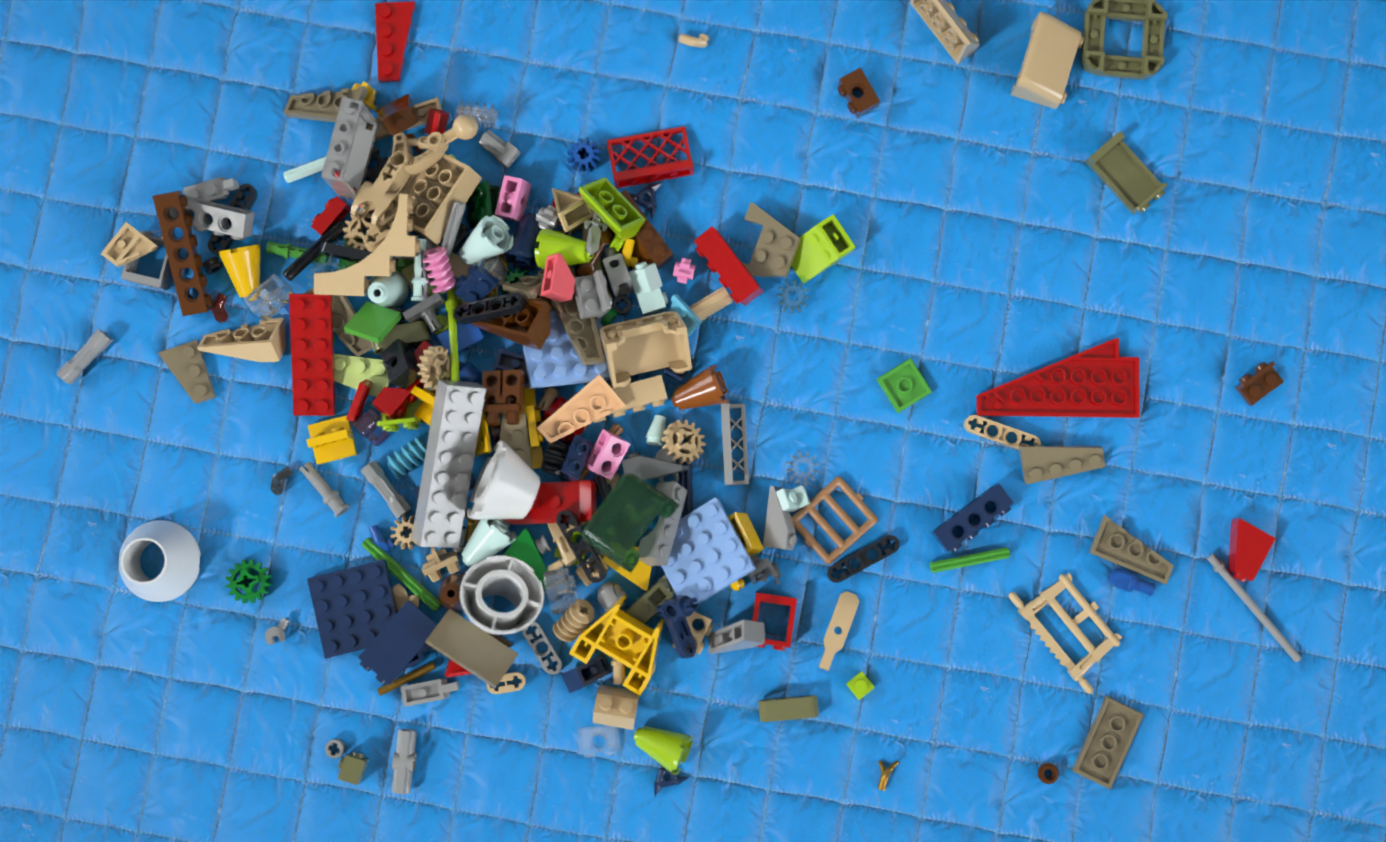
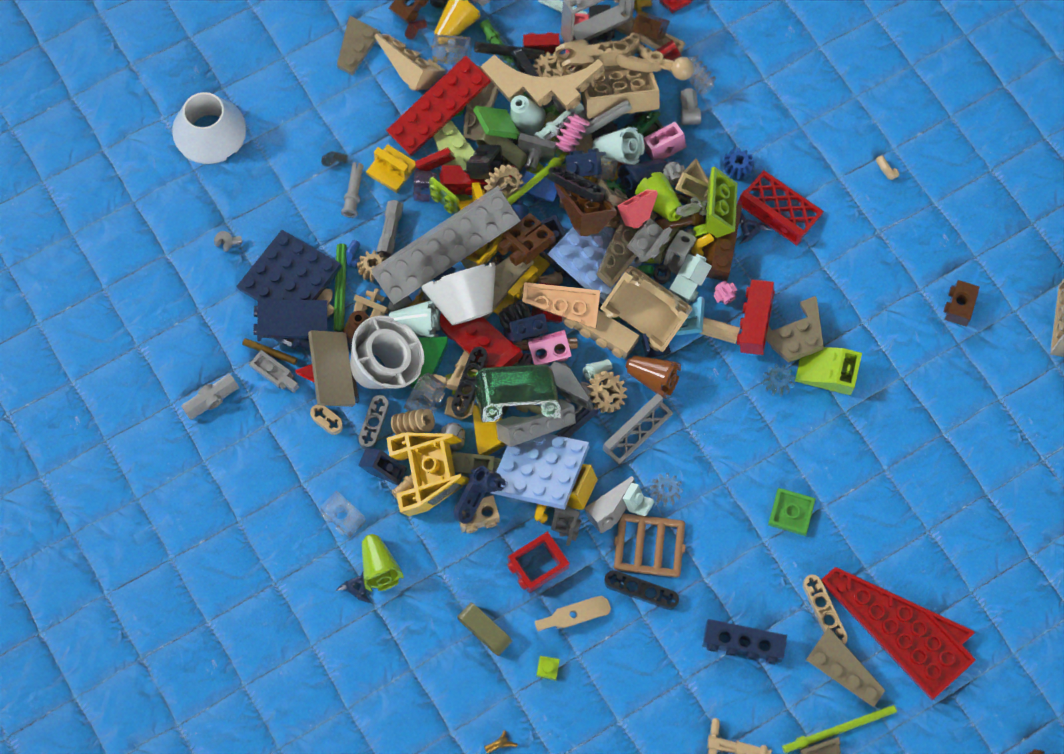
camera: 45 degrees right, 15 degrees down
green gear [225,559,272,604] -> none
light grey bush [325,739,346,759] -> none
olive brick [338,751,369,785] -> none
medium azure piece [387,437,427,480] -> none
light grey bush [534,535,552,556] -> none
tan slope [592,684,639,730] -> none
light grey slope [708,620,765,654] -> none
bright green axle [929,547,1010,573] -> none
none -> lime bar [782,705,897,754]

